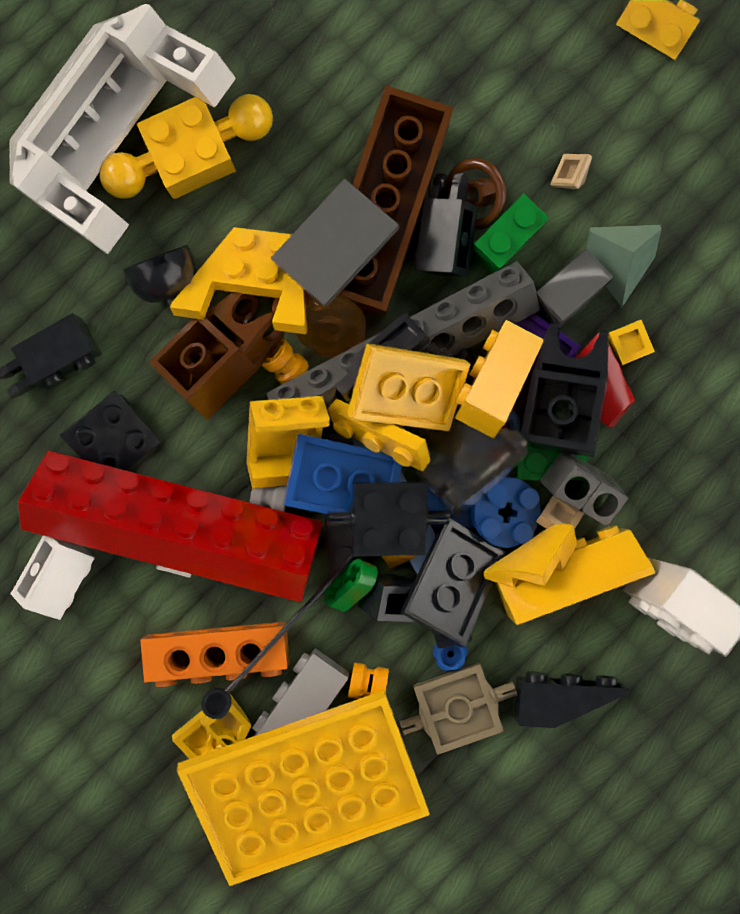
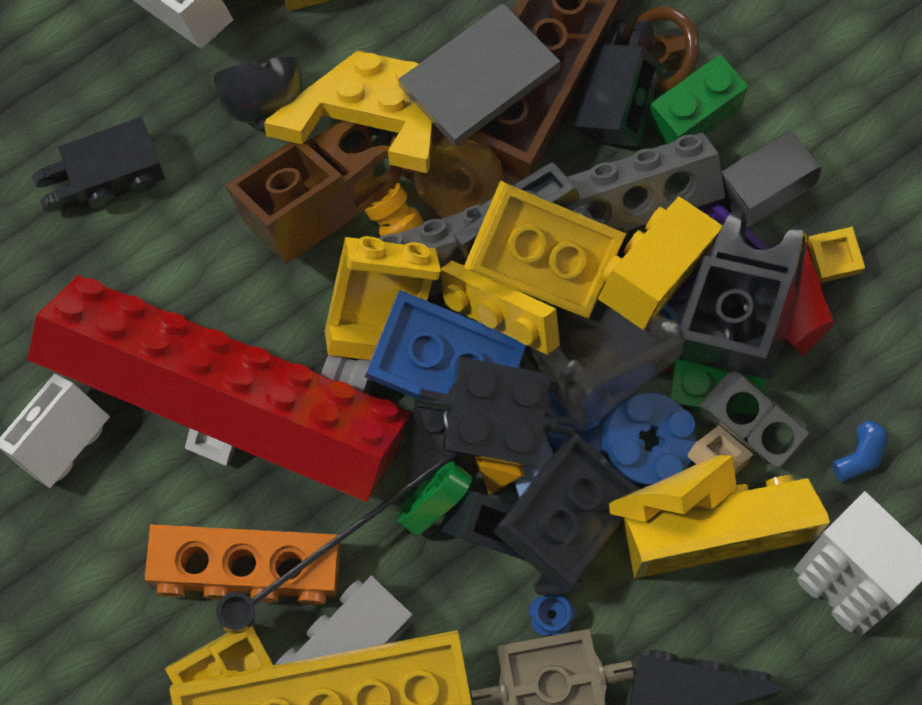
camera: 10 degrees right, 15 degrees down
black hinge [59,390,161,471] -> none
light orange wheel [348,662,389,699] -> none
tan slope [550,154,592,189] -> none
sand green slope [586,225,661,308] -> none
none -> blue arm [832,420,888,483]

